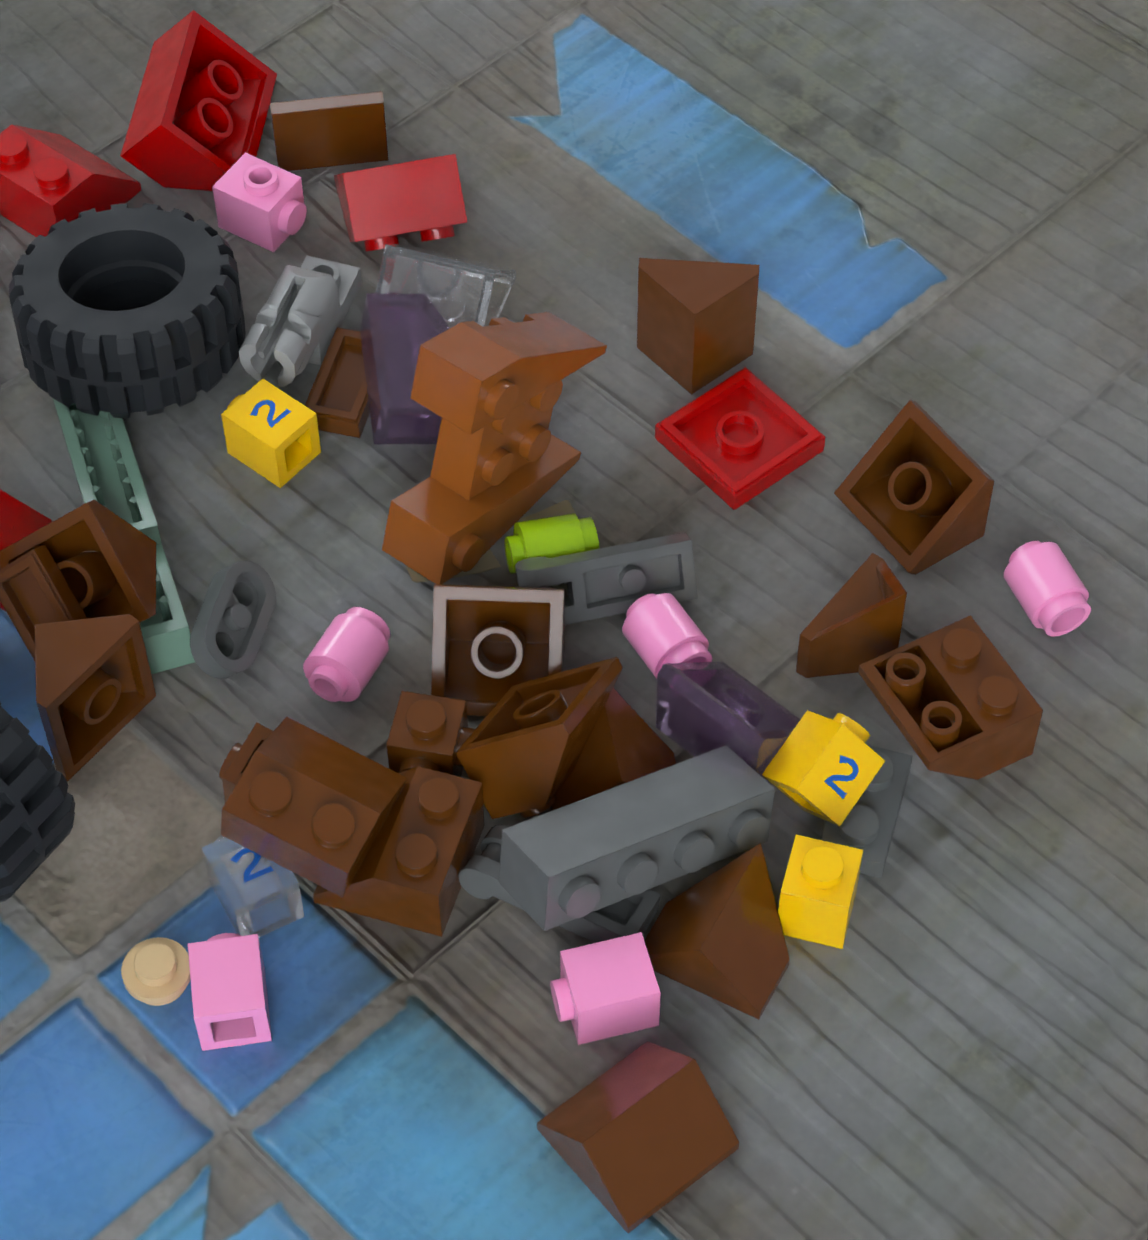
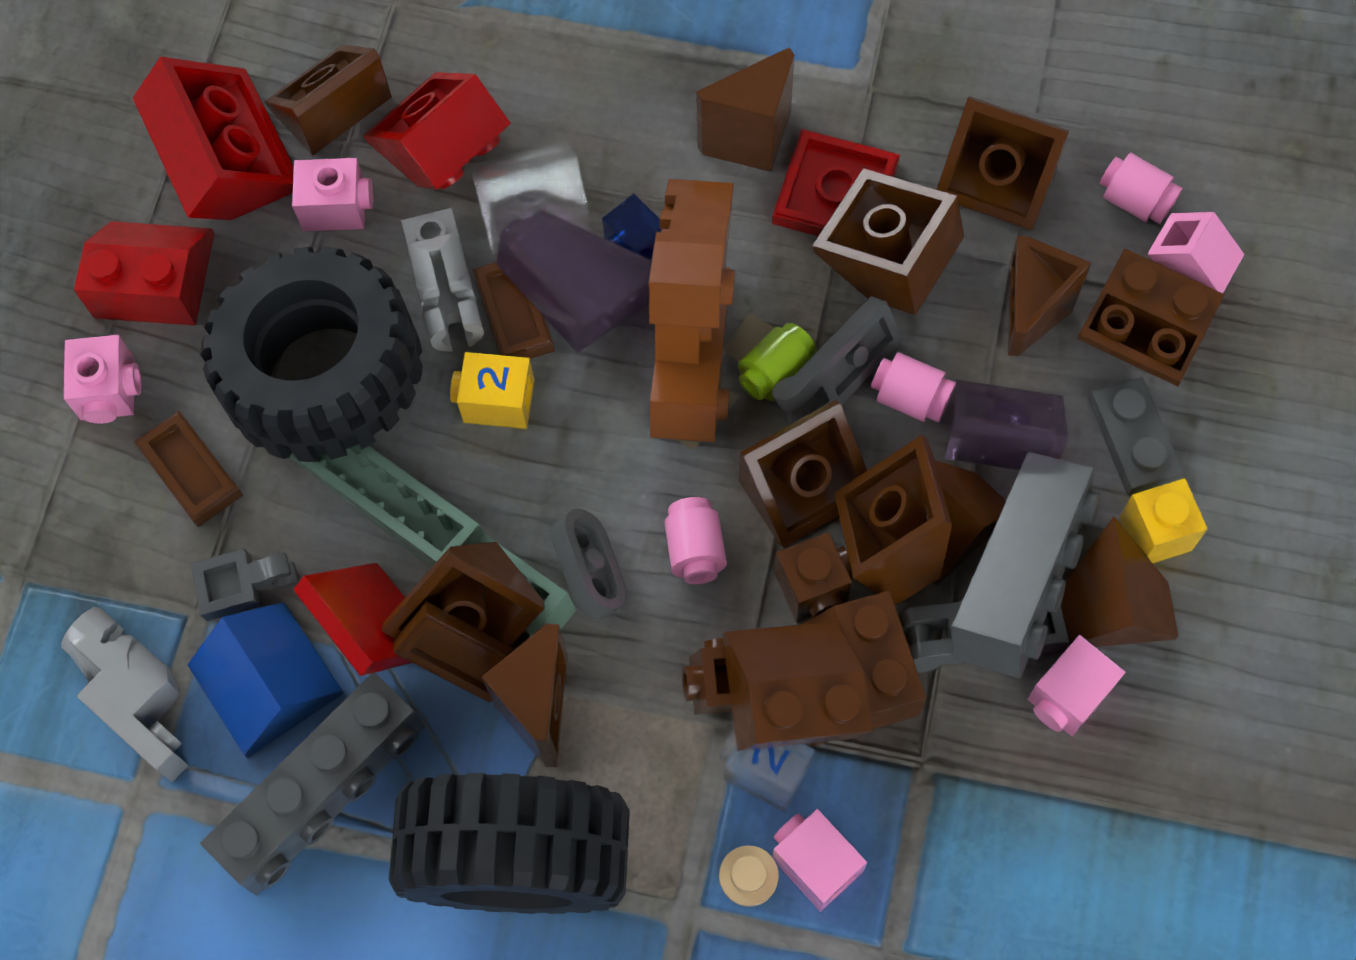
camera: 30 degrees left, 15 degrees up
reddish brown slope [537,1041,739,1233] -> none
yellow brick [762,710,885,826] -> none
none -> reddish brown slope [812,168,964,315]
none -> bright pink brick [1147,212,1245,293]

